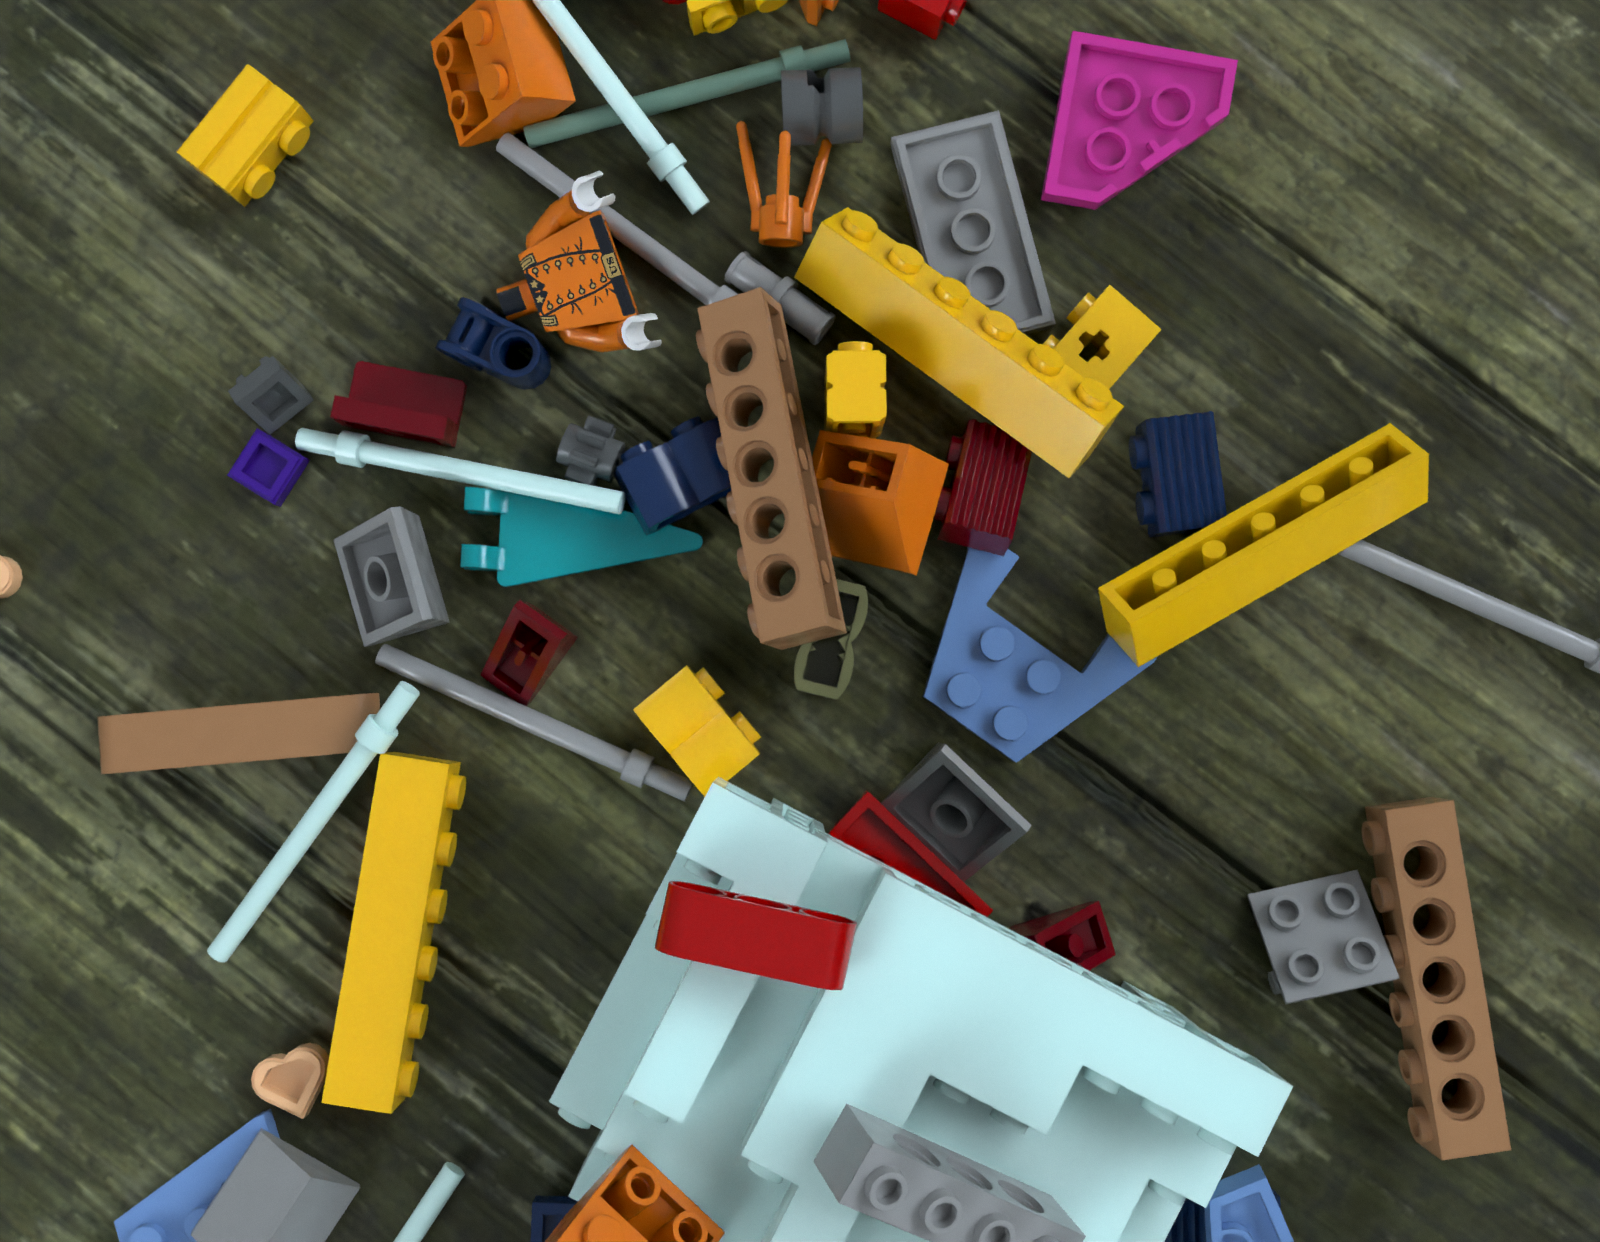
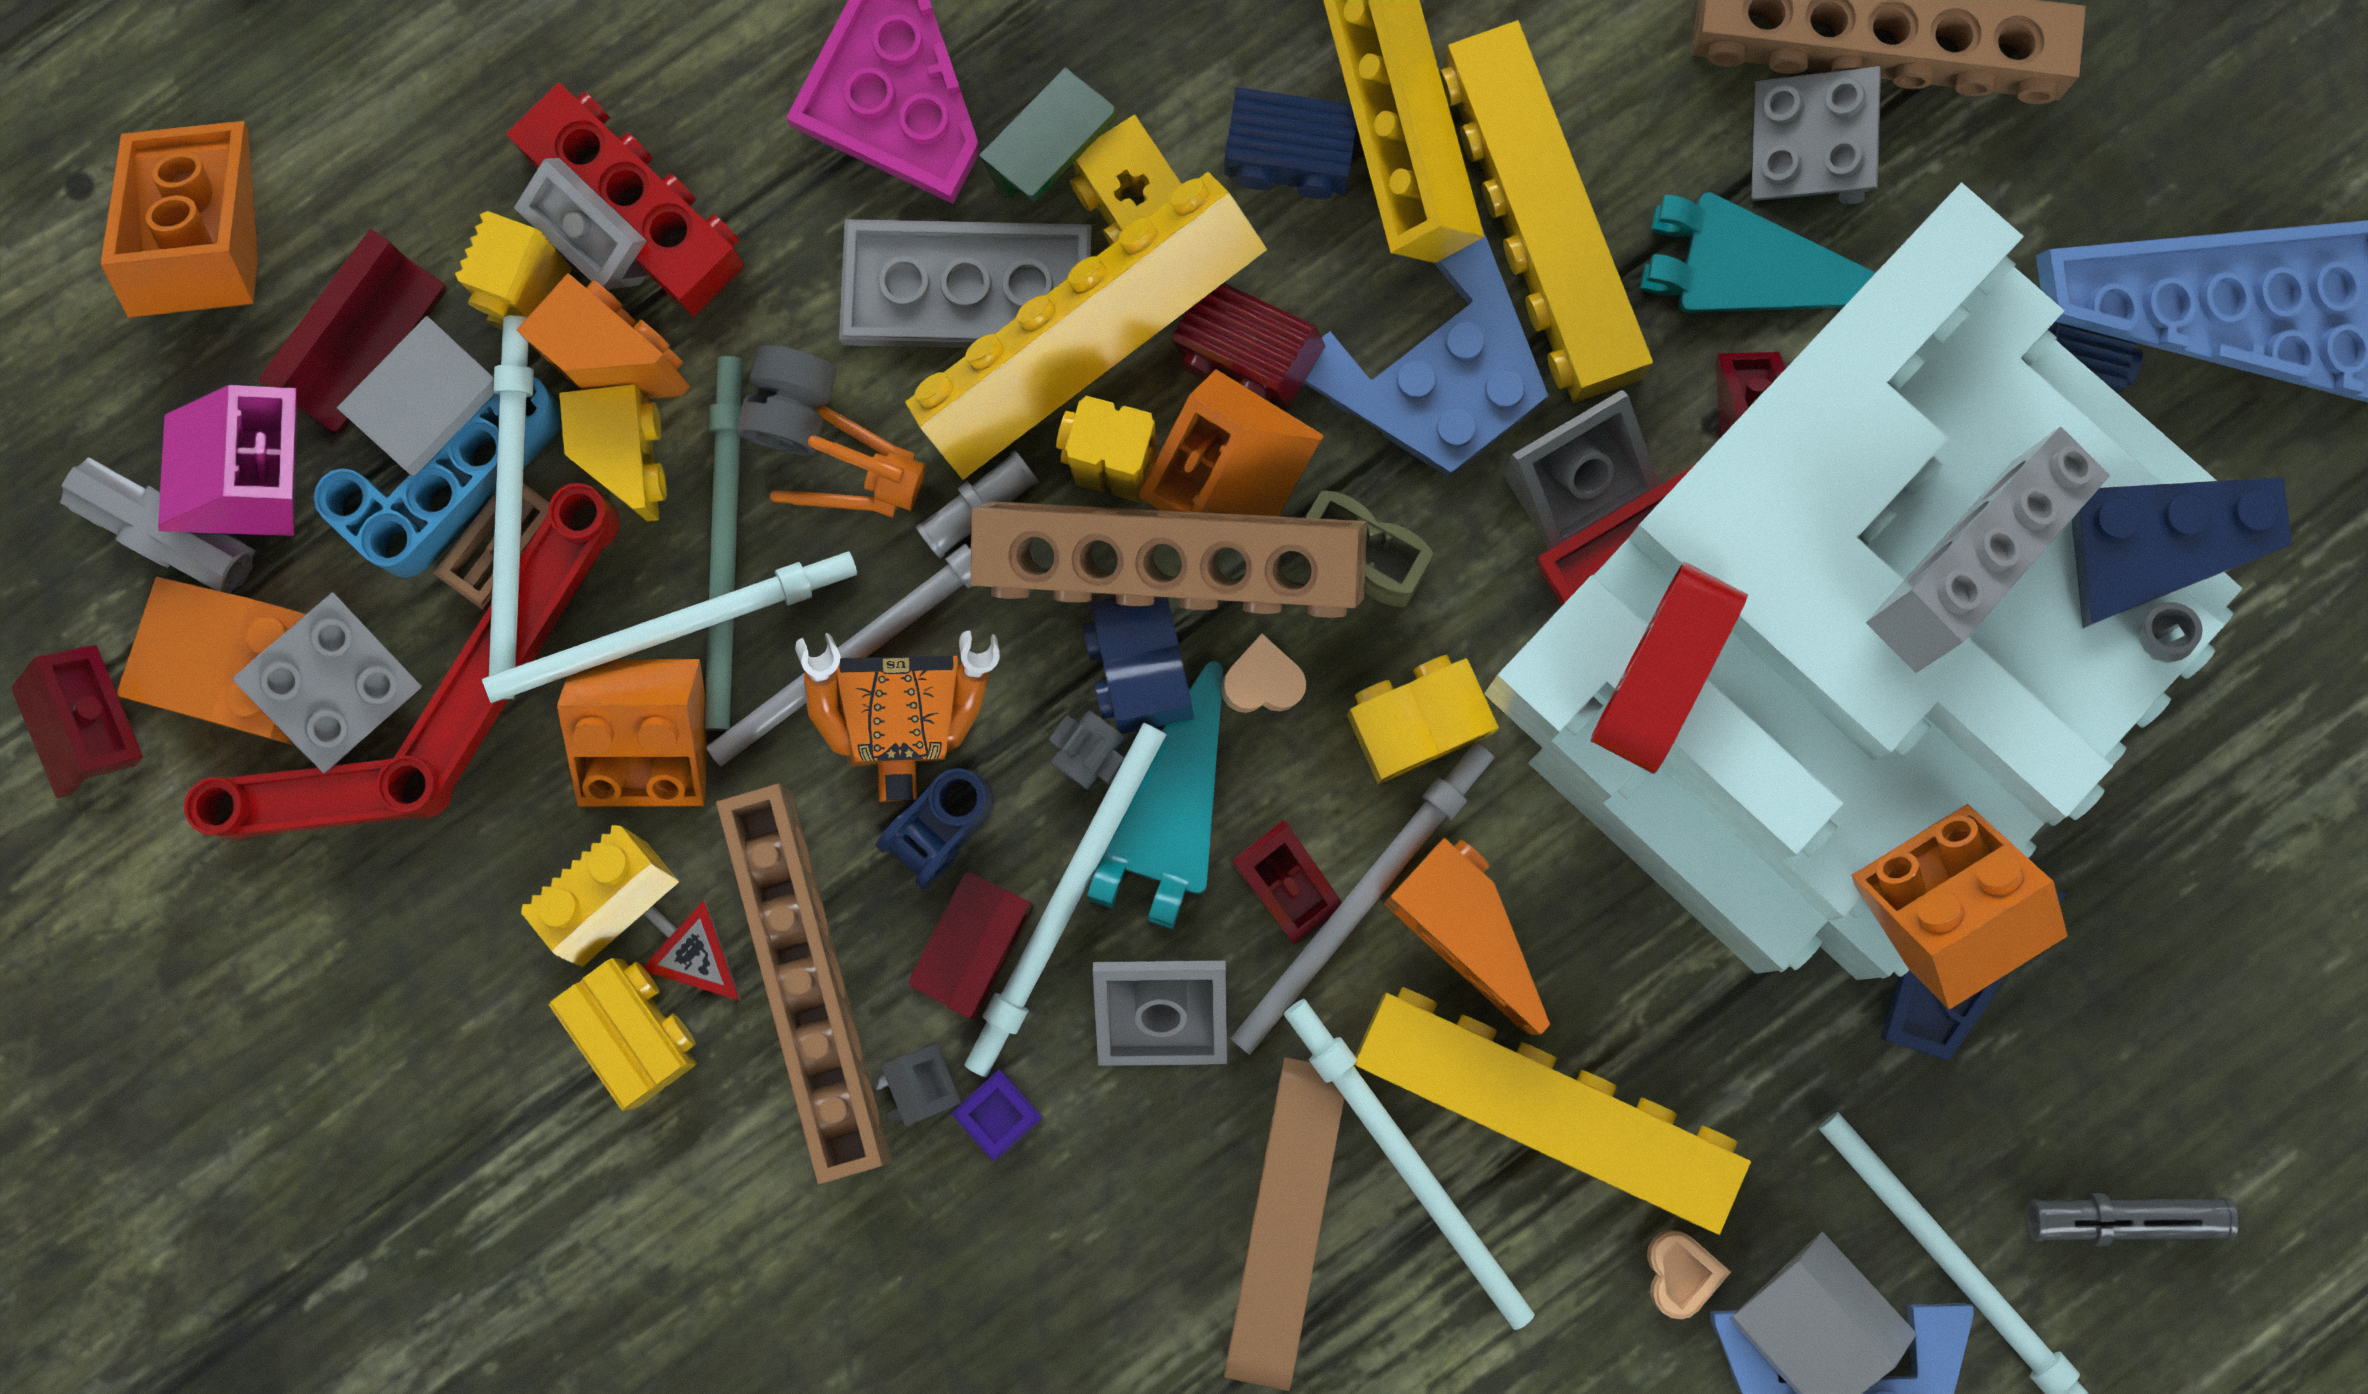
camera: 60 degrees left, 5 degrees down
none -> yellow brick [521,825,679,968]
none -> piece [590,851,741,1001]
none -> medium nougat brick [716,783,893,1185]
none -> panel [979,67,1117,201]
none -> light nougat tile [1220,633,1306,713]
none -> orange slope [1383,838,1550,1035]
none -> yellow brick [1439,20,1653,404]
none -> teal flag [1639,192,1876,313]

